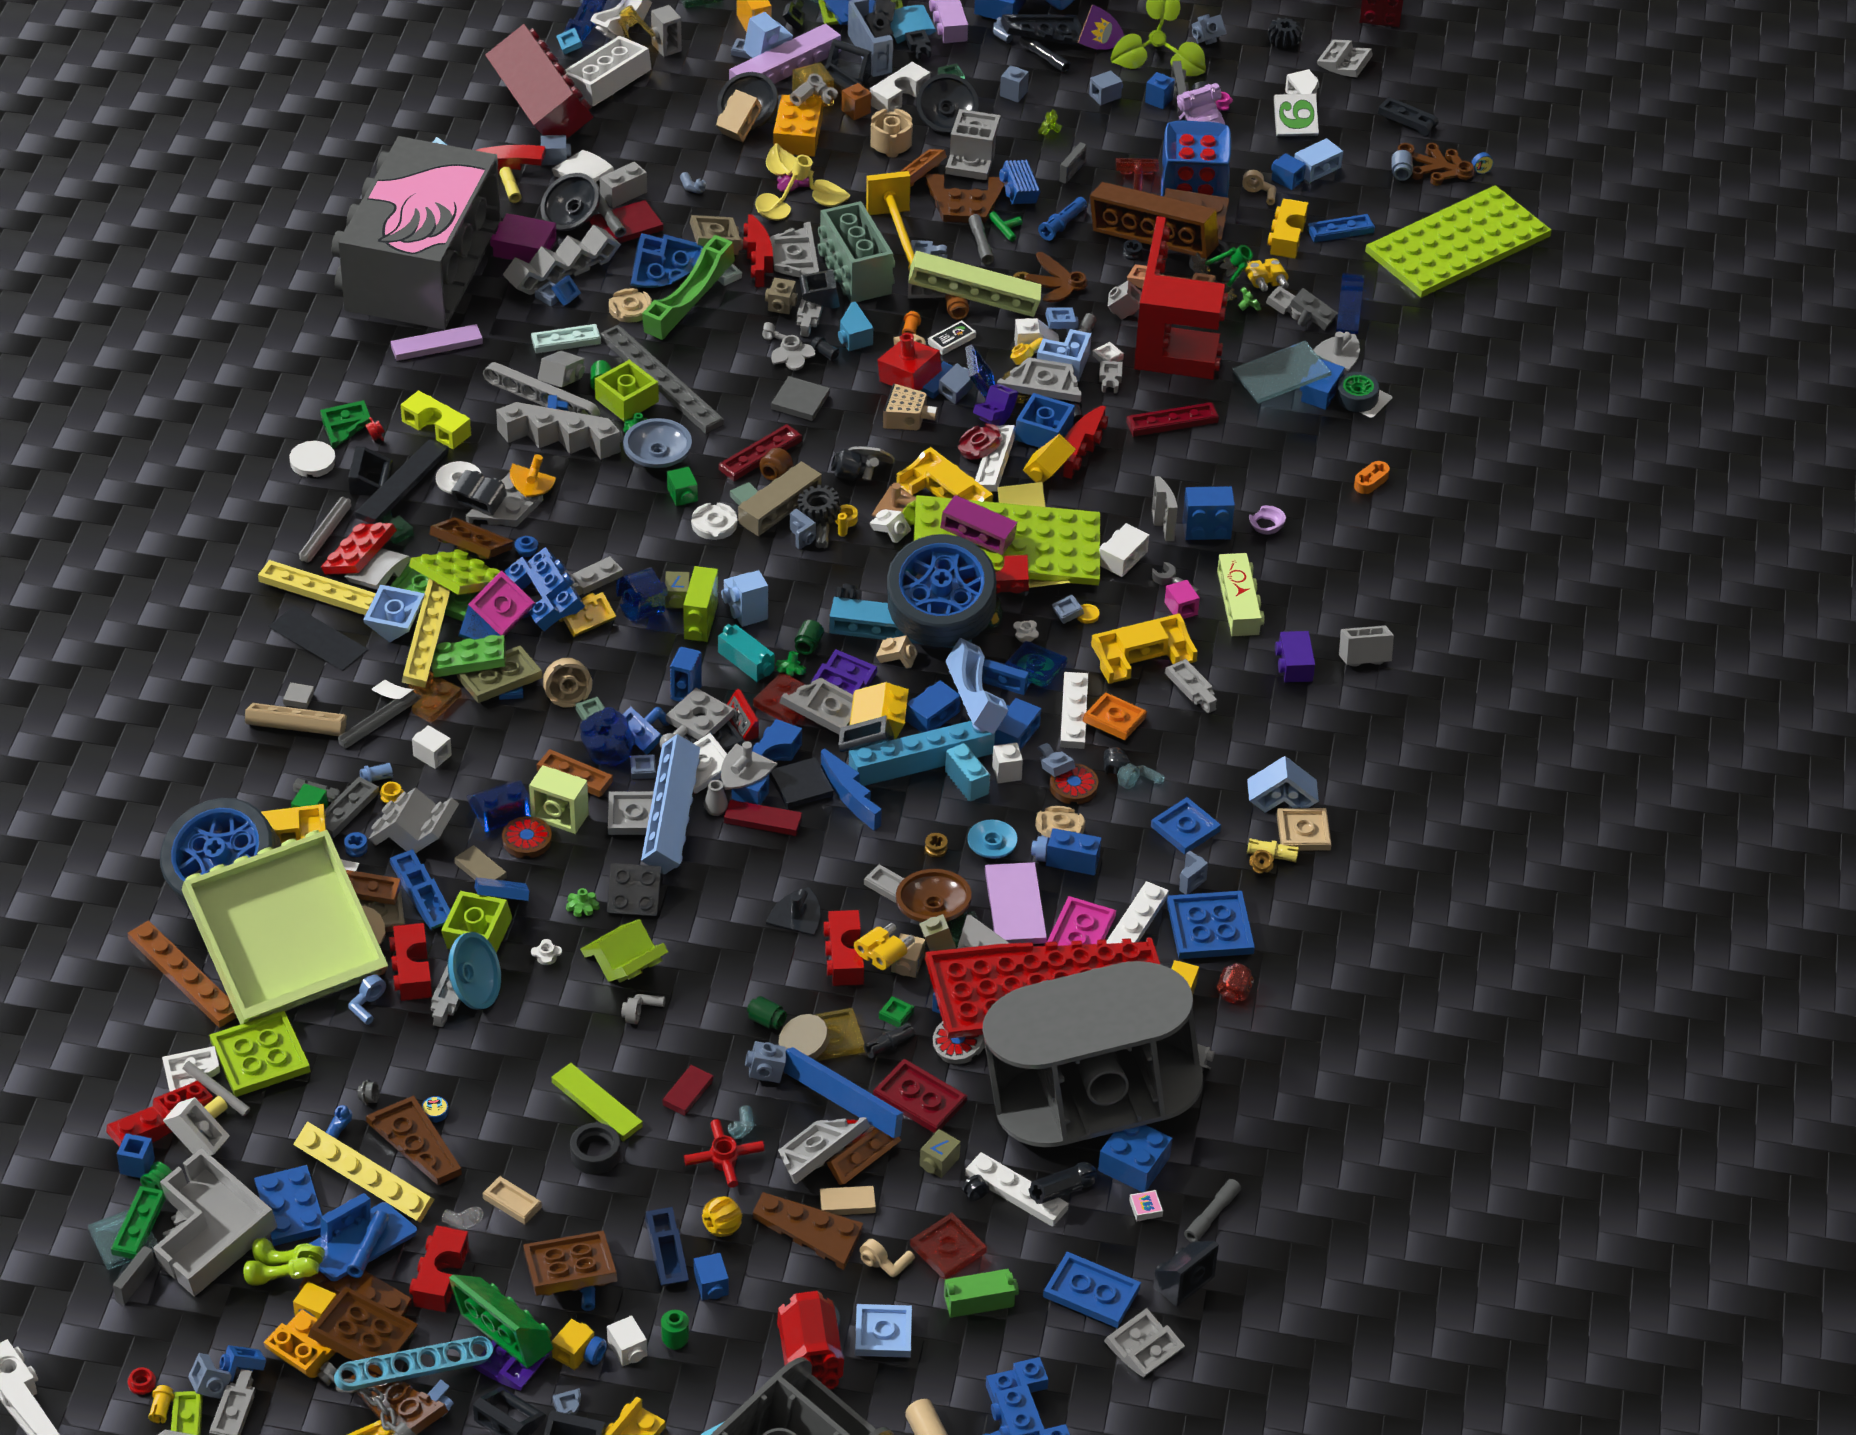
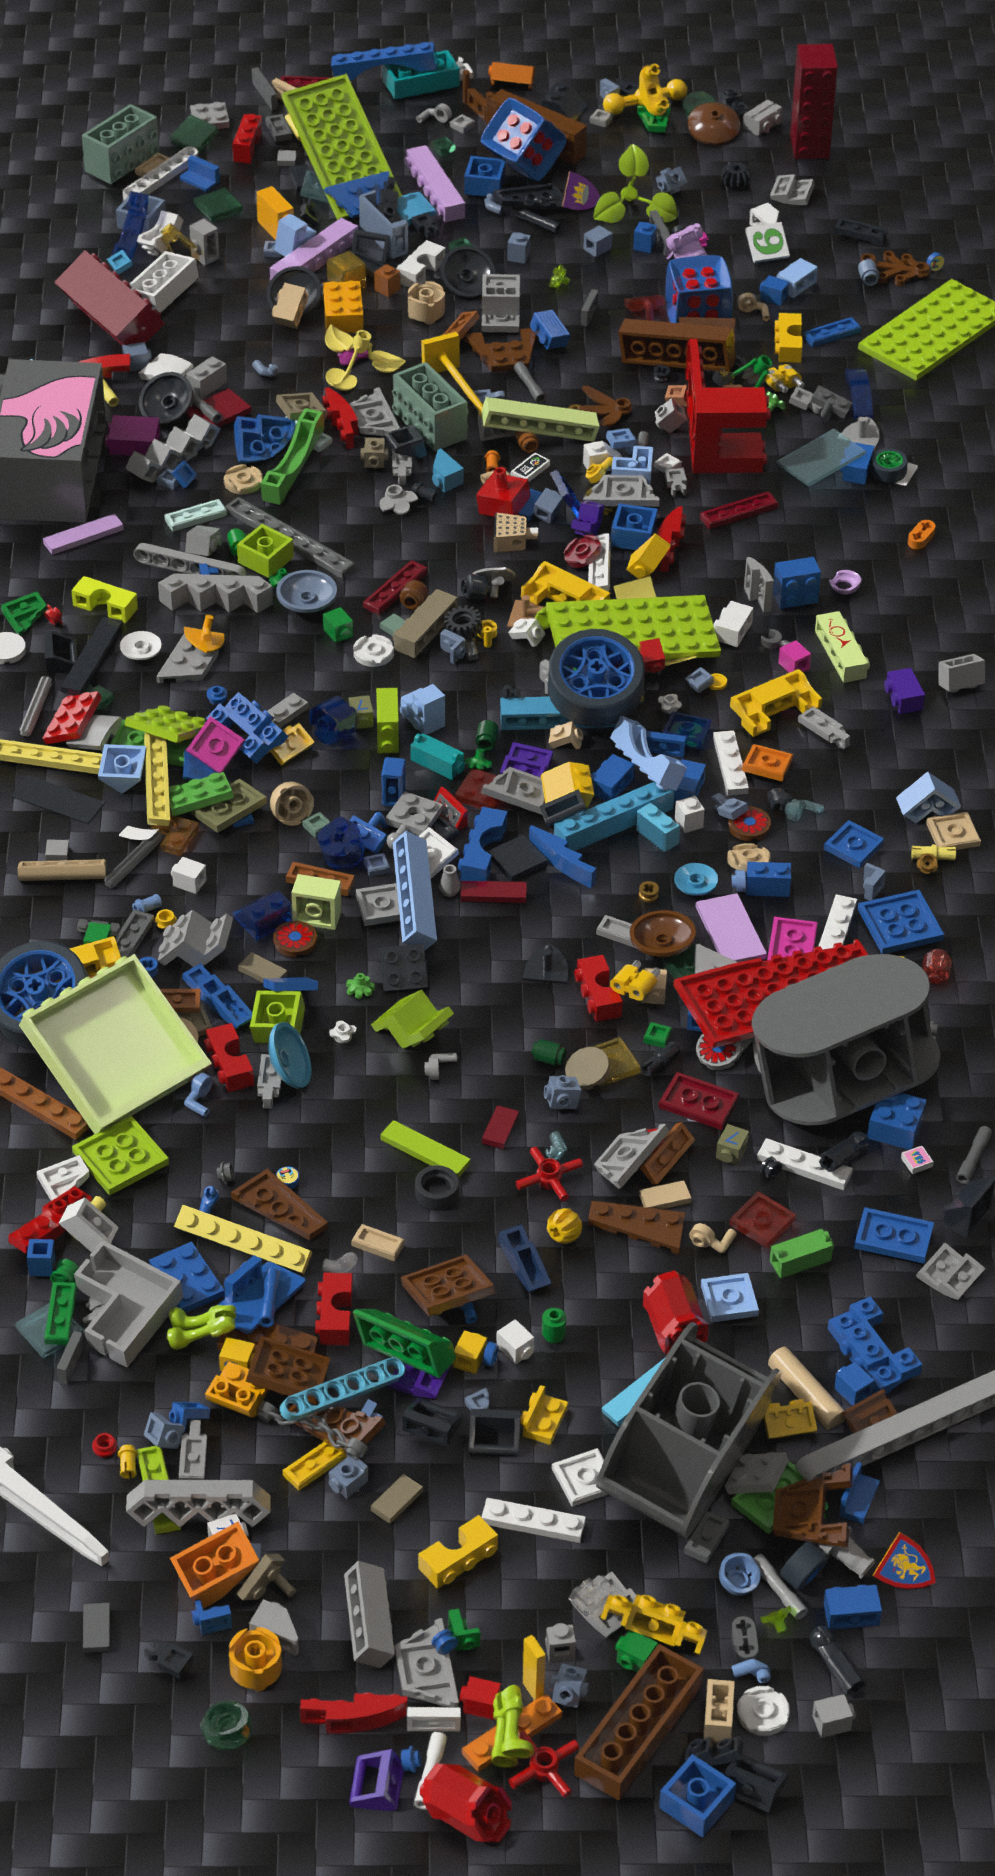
camera: 10 degrees left, 0 degrees up
light grey bar [182,1061,250,1116] -> none
reddish brown plate [429,517,514,559] -> none
black brick [451,470,507,515] -> none
blue brick [694,1253,729,1301] -> none
light grey shield [721,741,777,790] -> none
light grey hand [762,322,786,340] -> none
dark grey tile [771,376,830,421] -> none
blue tile [784,1047,903,1138] -> none
light grey bar [790,74,838,106] -> none
olive brick [919,914,957,951] -> none
magenta brick [940,495,1017,555] -> none
green piece [989,212,1023,242] -> none
blue pin [1038,197,1087,241] -> none

